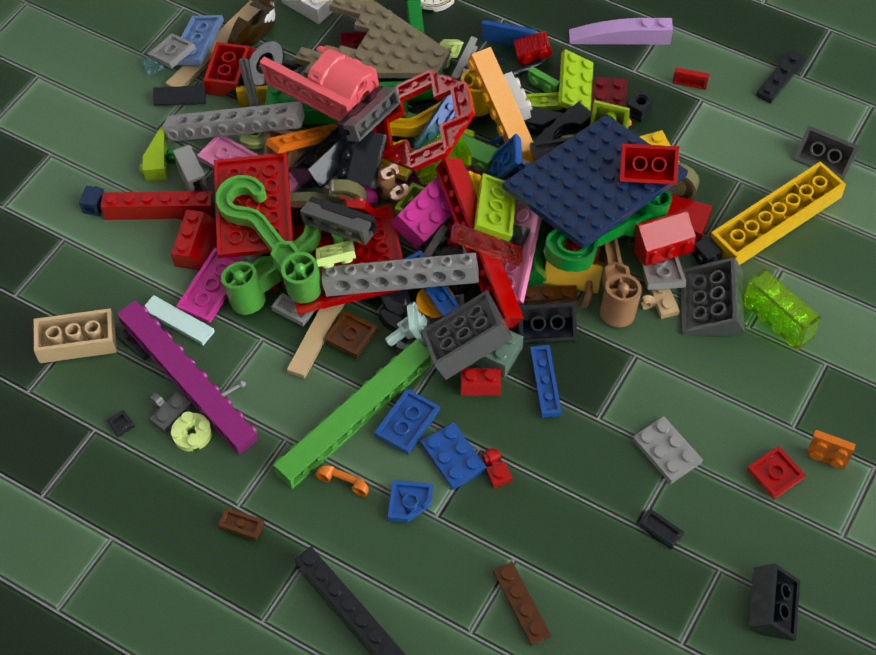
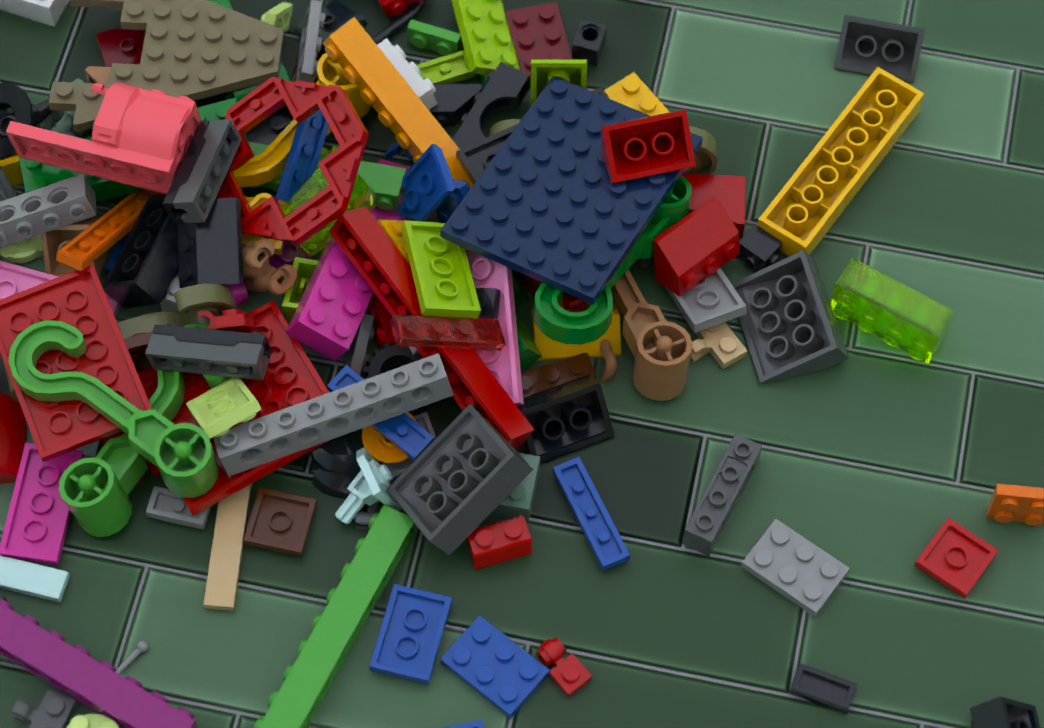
camera: 20 degrees left, 5 degrees up
none -> dark grey brick [682,433,762,556]

